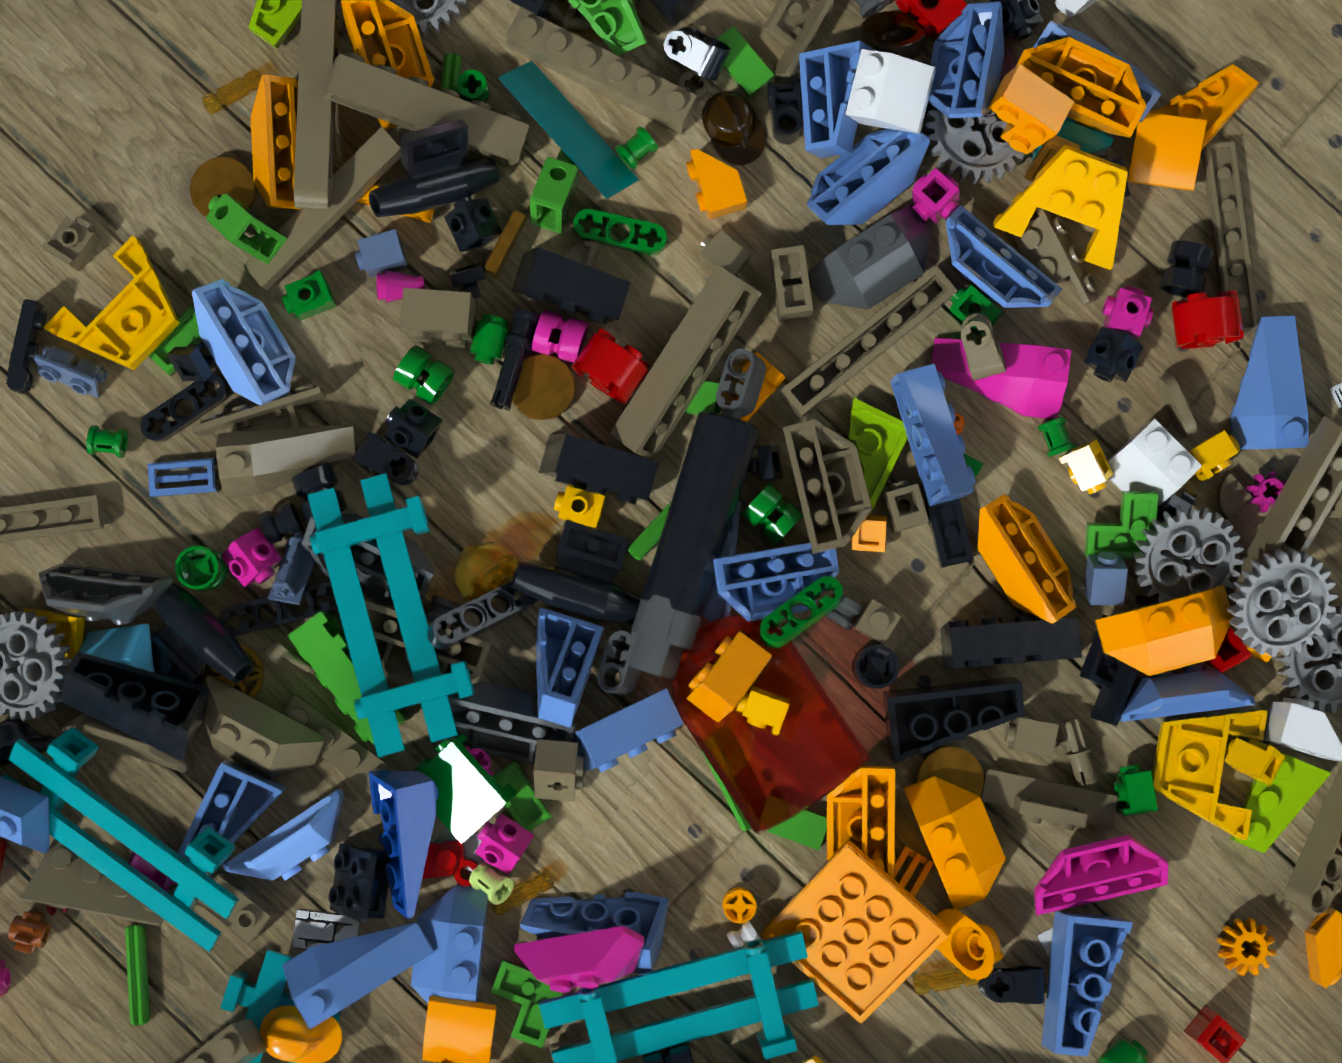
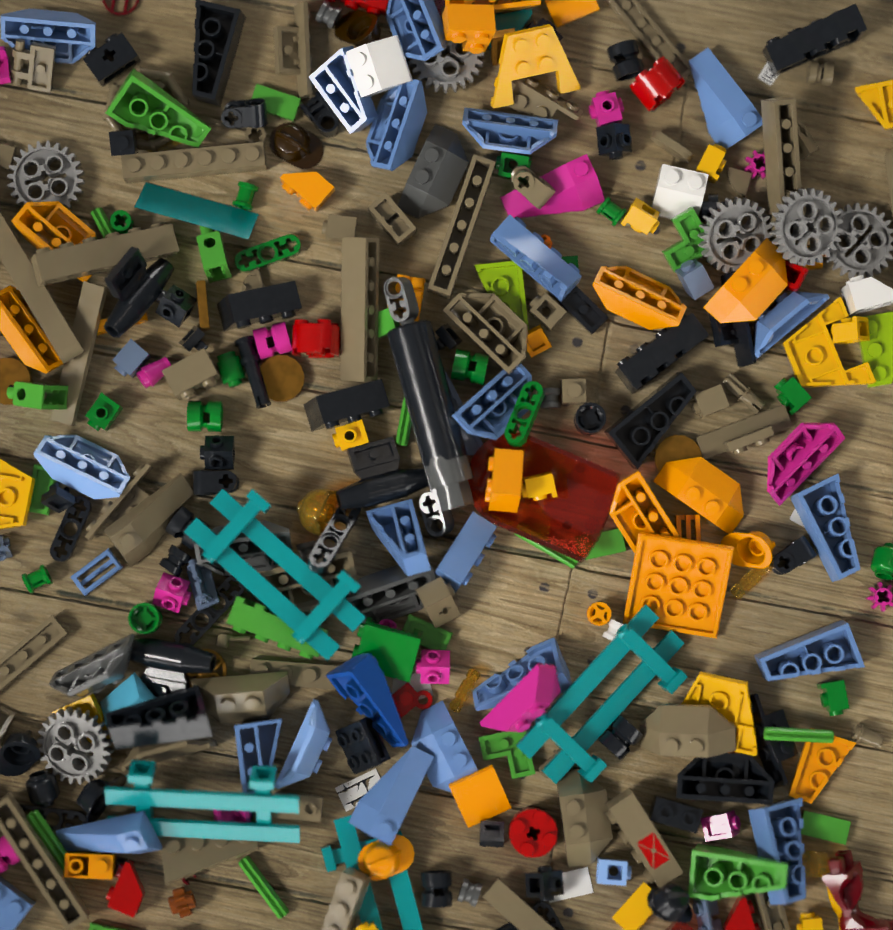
camera: 35 degrees left, 0 degrees up
yellowish green bush [469,861,514,905] -> none
dark pink brick [912,167,960,224] -> none

